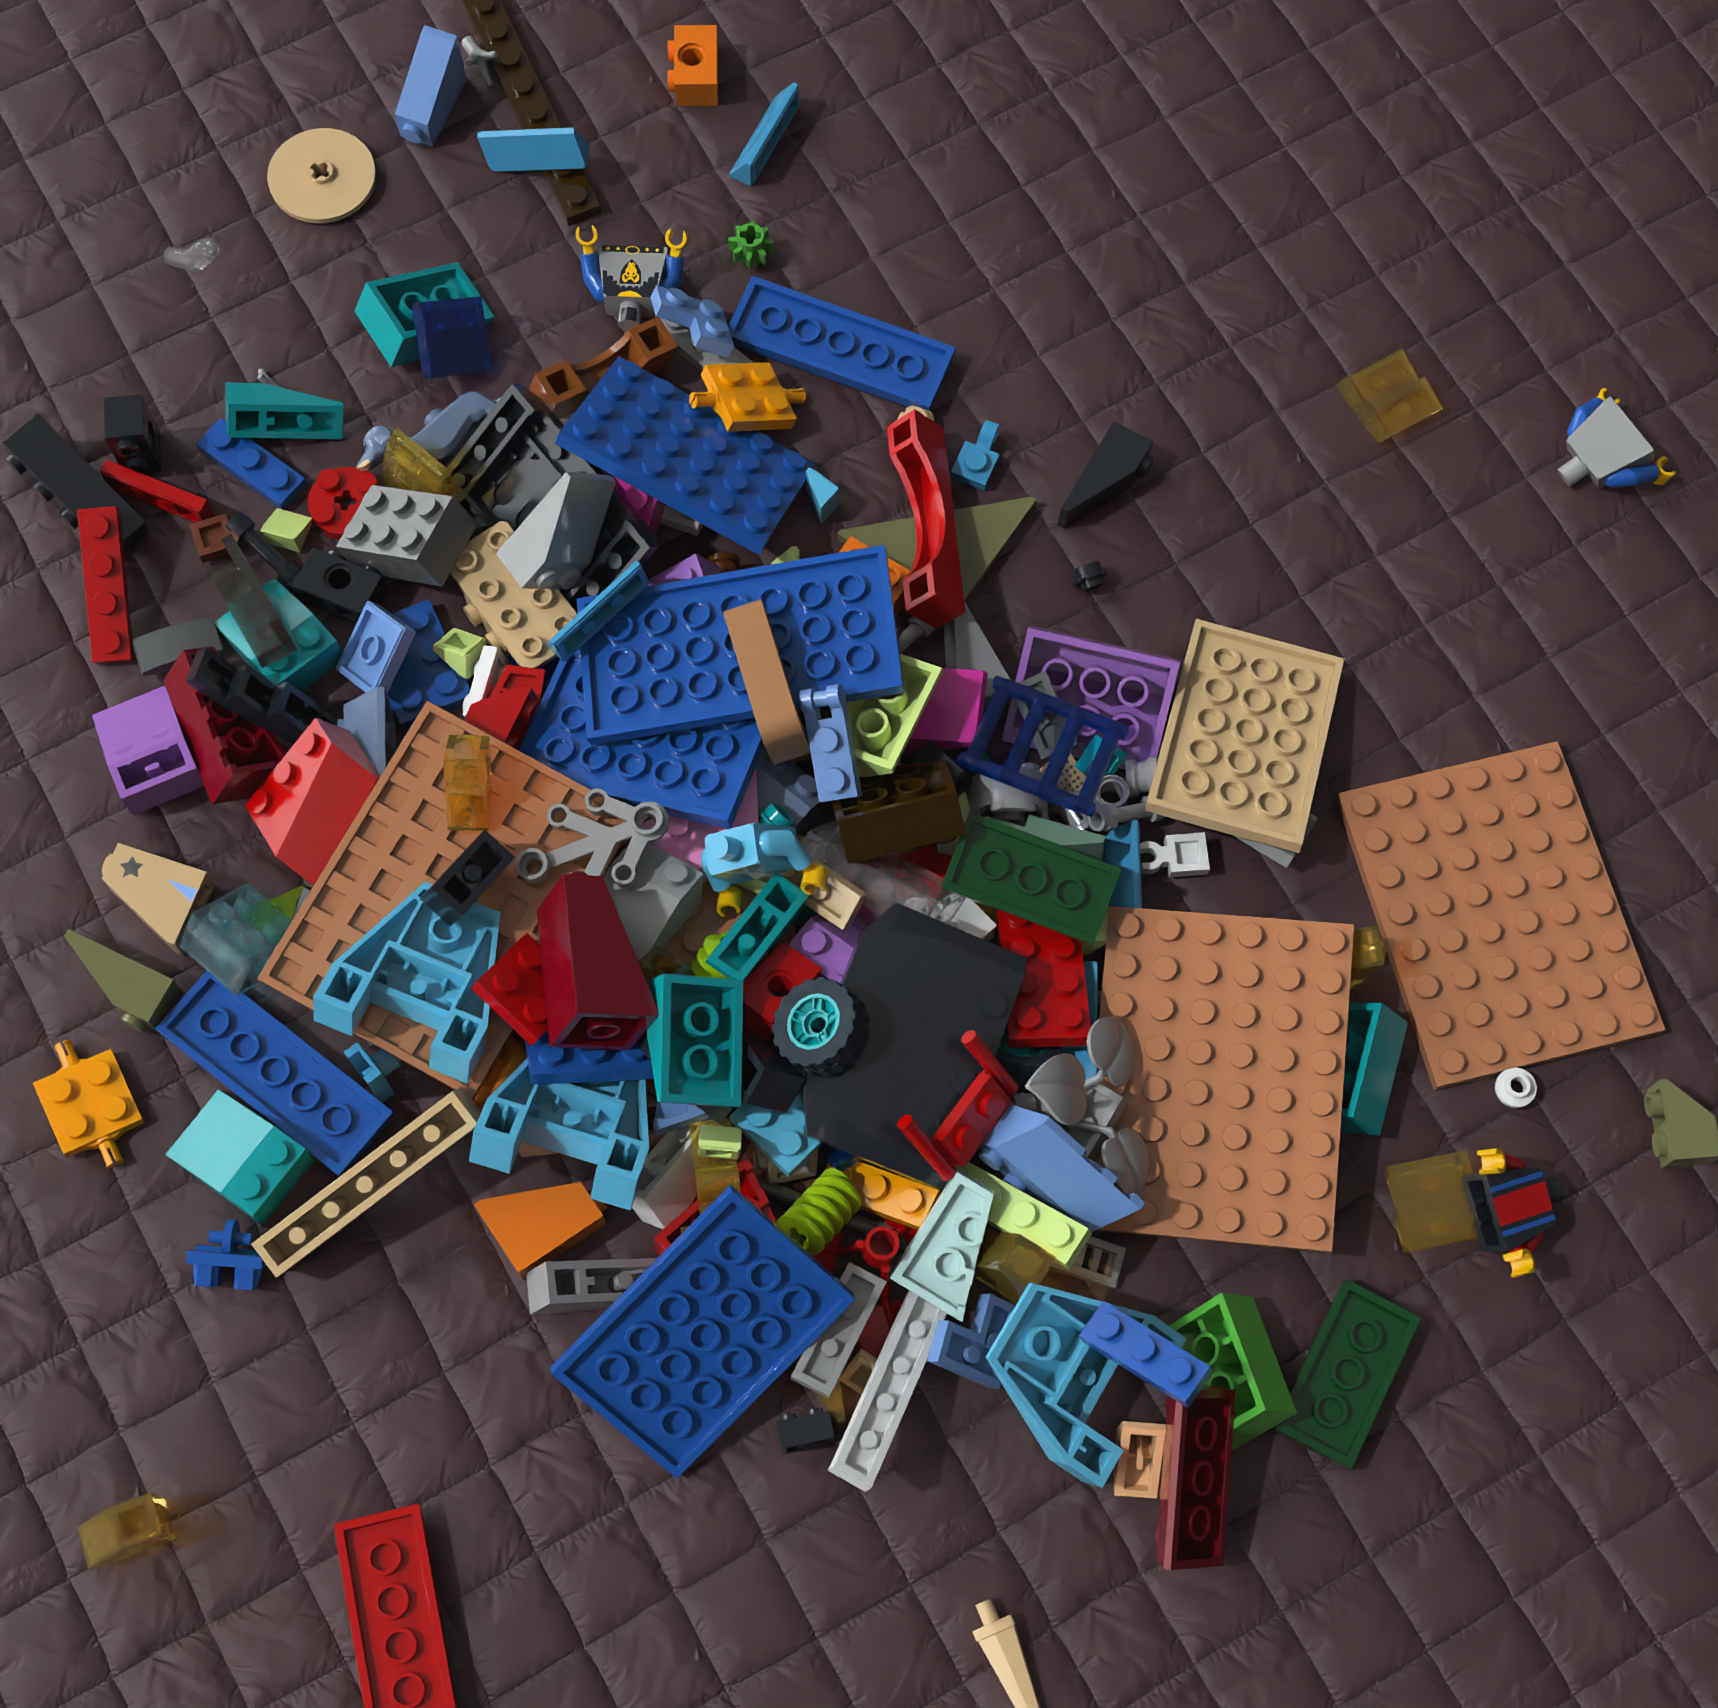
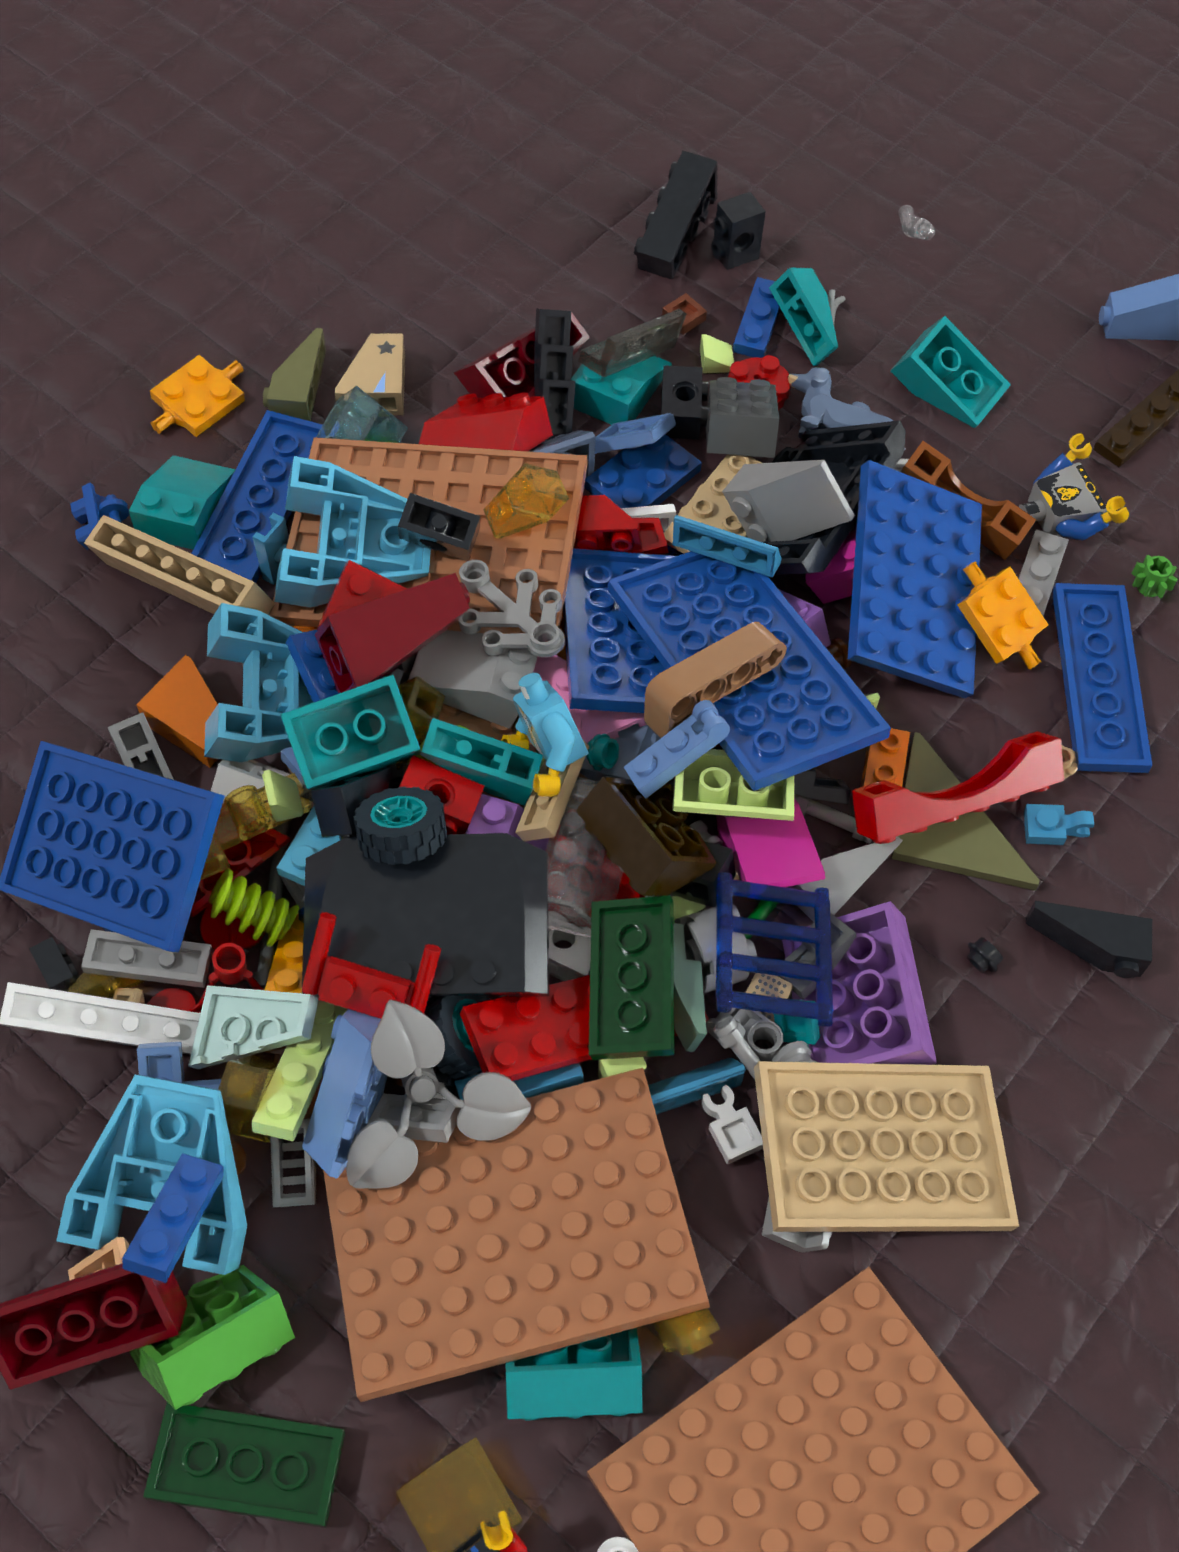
camera: 70 degrees right, 10 degrees down
red plate [77,506,134,664] -> none
medium lavender slope [92,686,204,816] -> none
red tile [100,460,215,523] -> none
dark grey slope [132,617,223,676] -> none
black bar [225,512,302,591] -> none
tan piece [267,128,376,223] -> none
clear yellow slope [383,427,455,496] -> none
clear blue tile [412,296,493,379] -> none
yellowish green slope [433,628,487,679] -> none
dark azure slope [477,127,590,172] -> none
medium blue plate [650,285,734,358] -> none
medium azure slope [806,467,839,523] -> none

